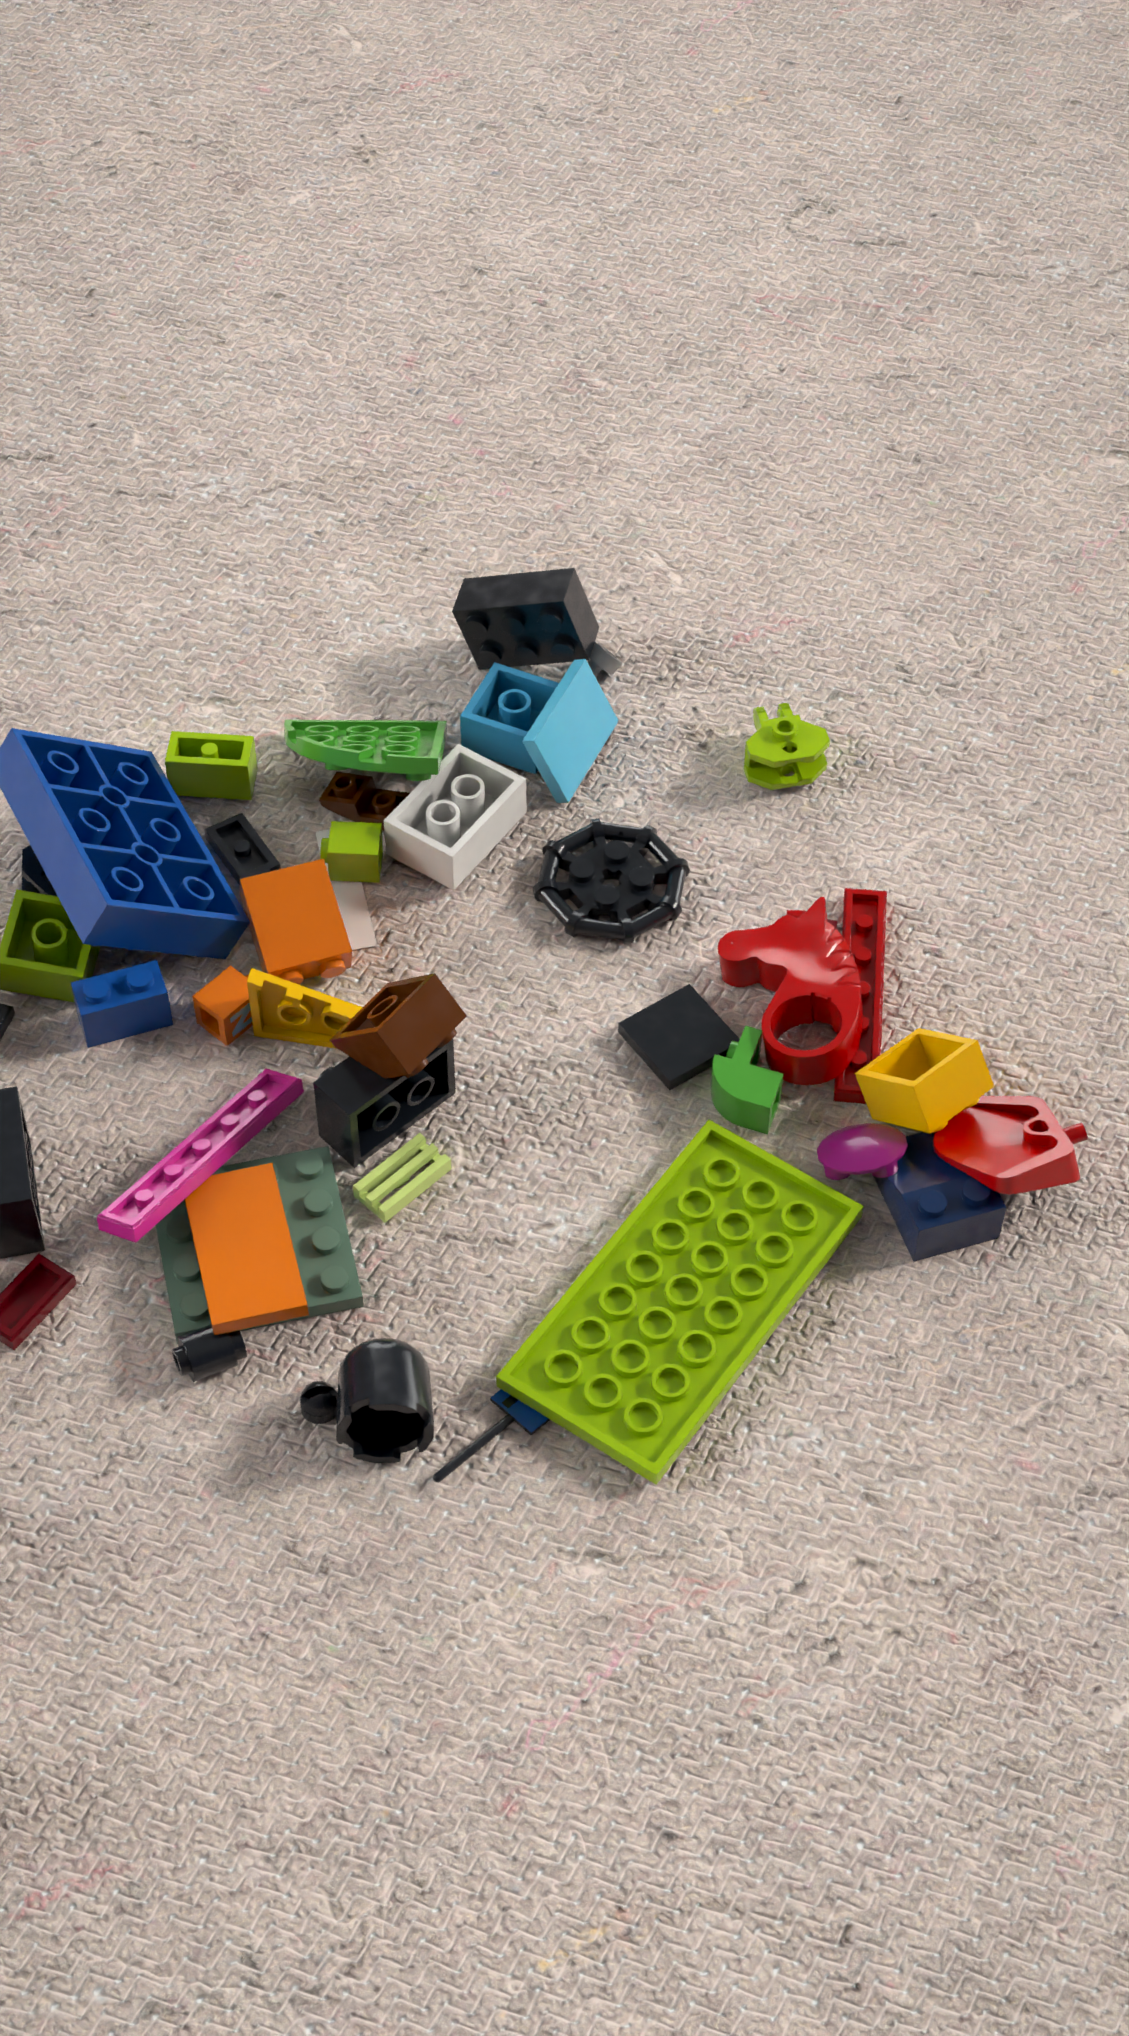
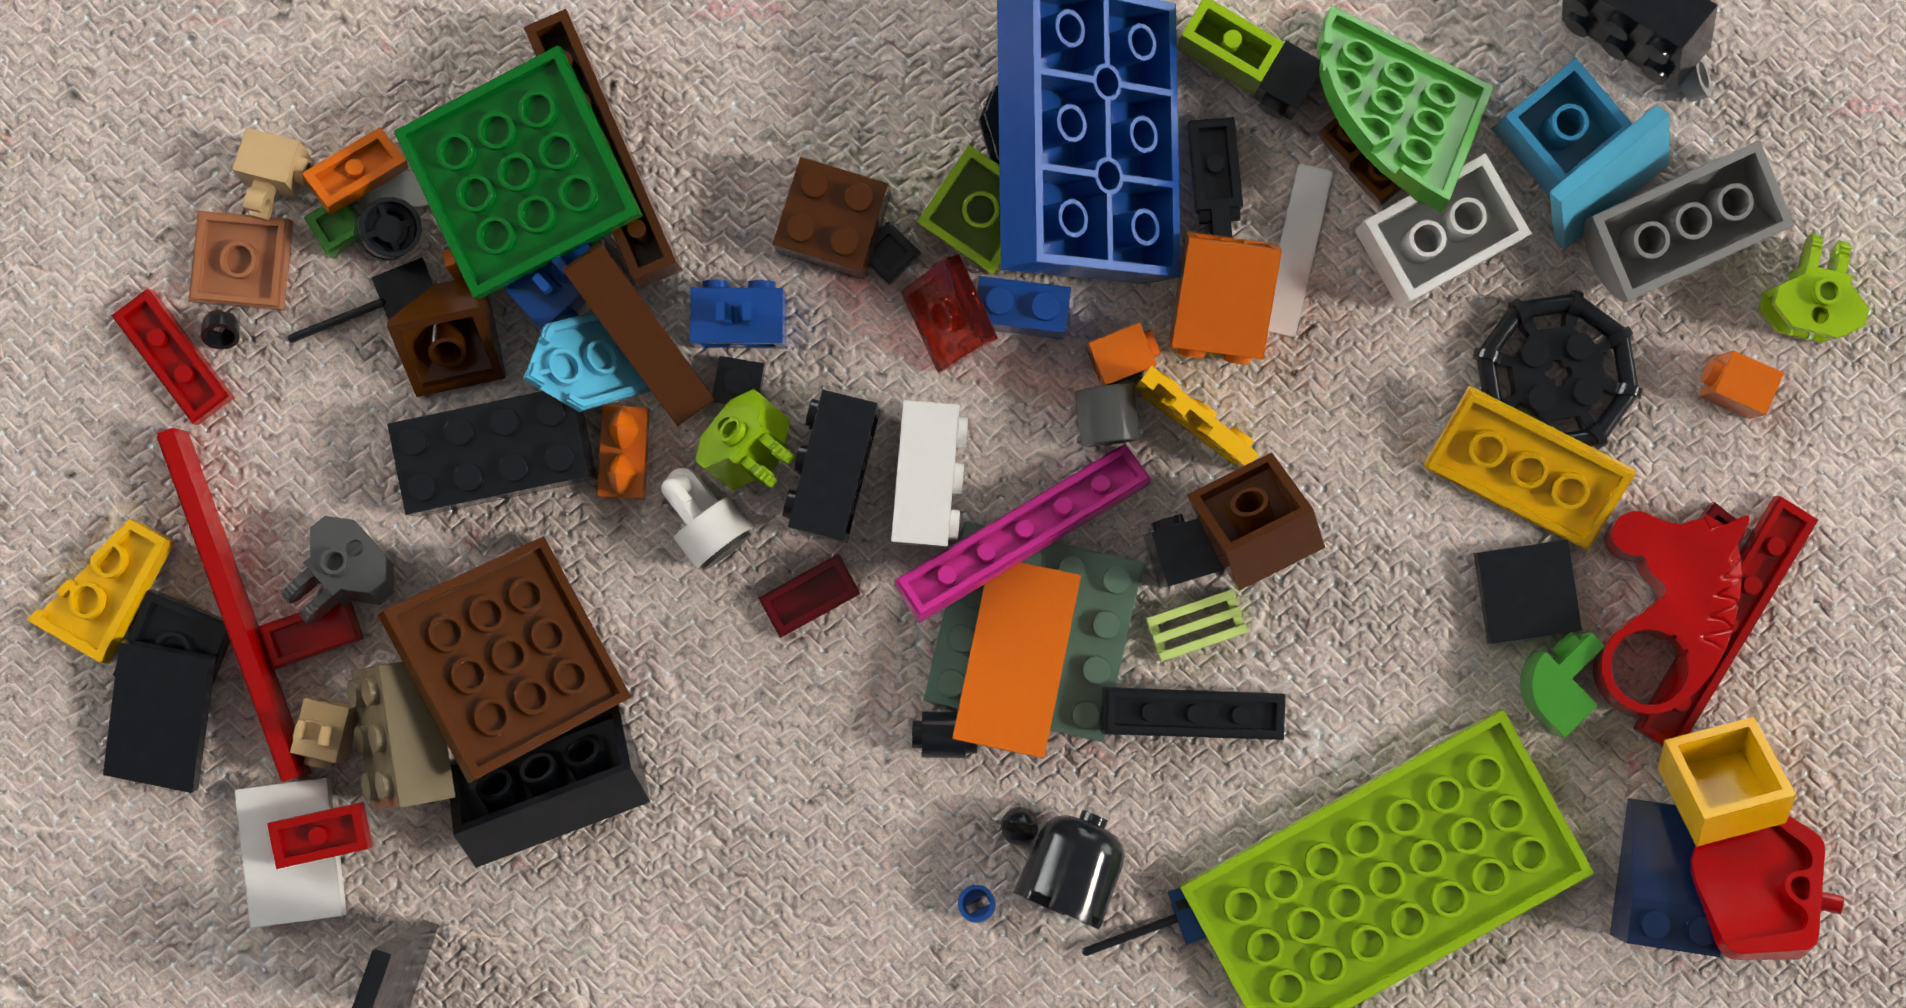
camera: 25 degrees right, 35 degrees up
lime brick [320,821,384,883] -> none
magenta dish [817,1123,908,1180] -> none
none -> white brick [891,400,968,549]
none -> clear red tile [901,254,998,373]
none -> blue hinge [958,885,996,923]
none -> dark grey piece [1075,384,1144,447]
none -> black tile [1101,687,1286,740]
none -> black brick [1252,40,1320,120]
none -> yellow tile [1424,385,1636,550]
none -> light grey brick [1583,140,1795,302]
none -> orange brick [1699,350,1784,419]

